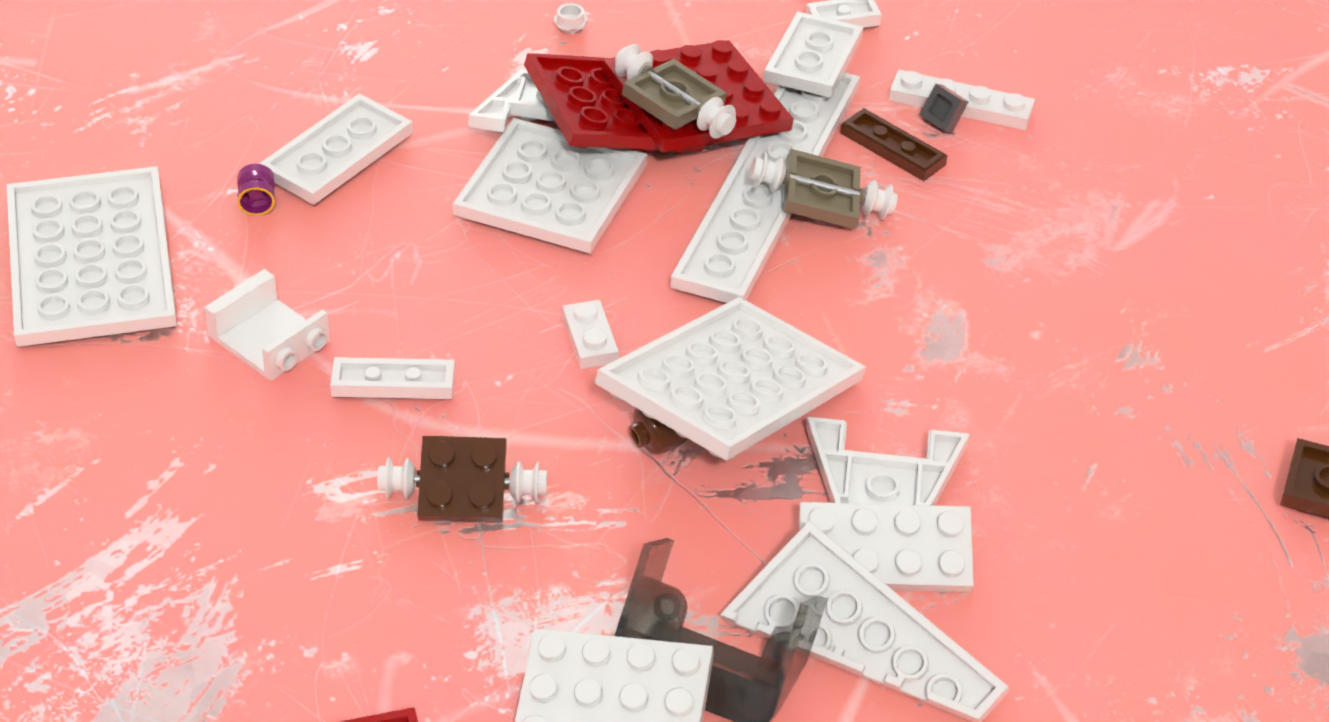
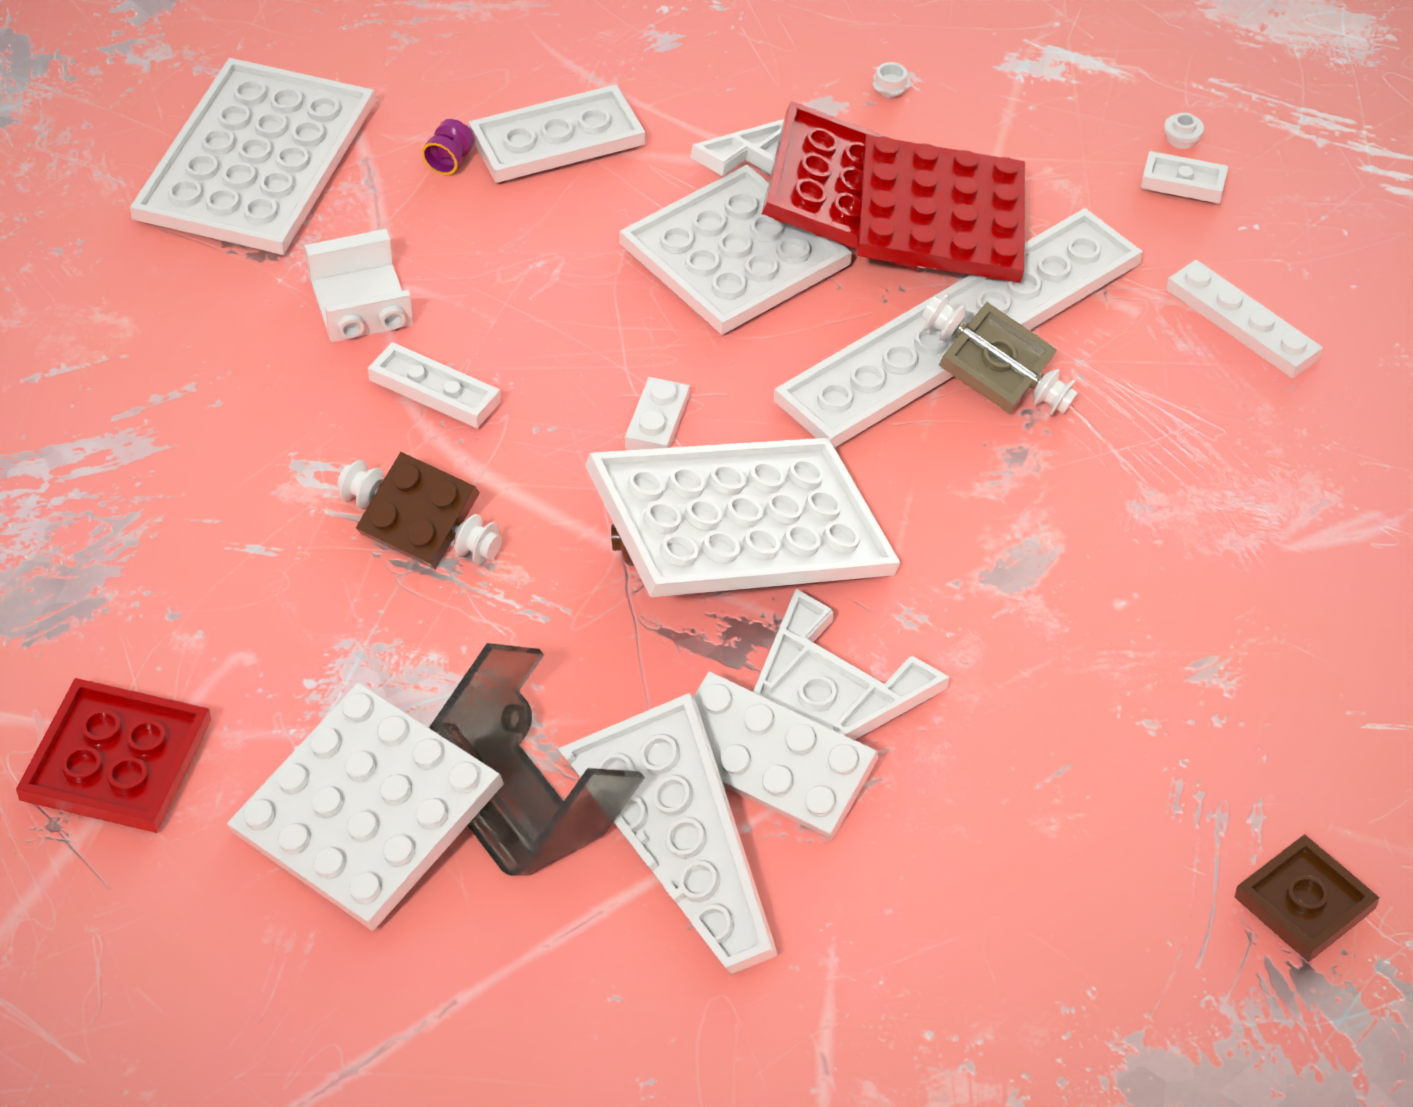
camera: 30 degrees right, 5 degrees up
dark tan plate [615,44,736,139] -> none
white plate [764,11,863,98] -> none
reddish brown tile [840,108,948,181] -> none
dark grey plate [919,83,969,133] -> none

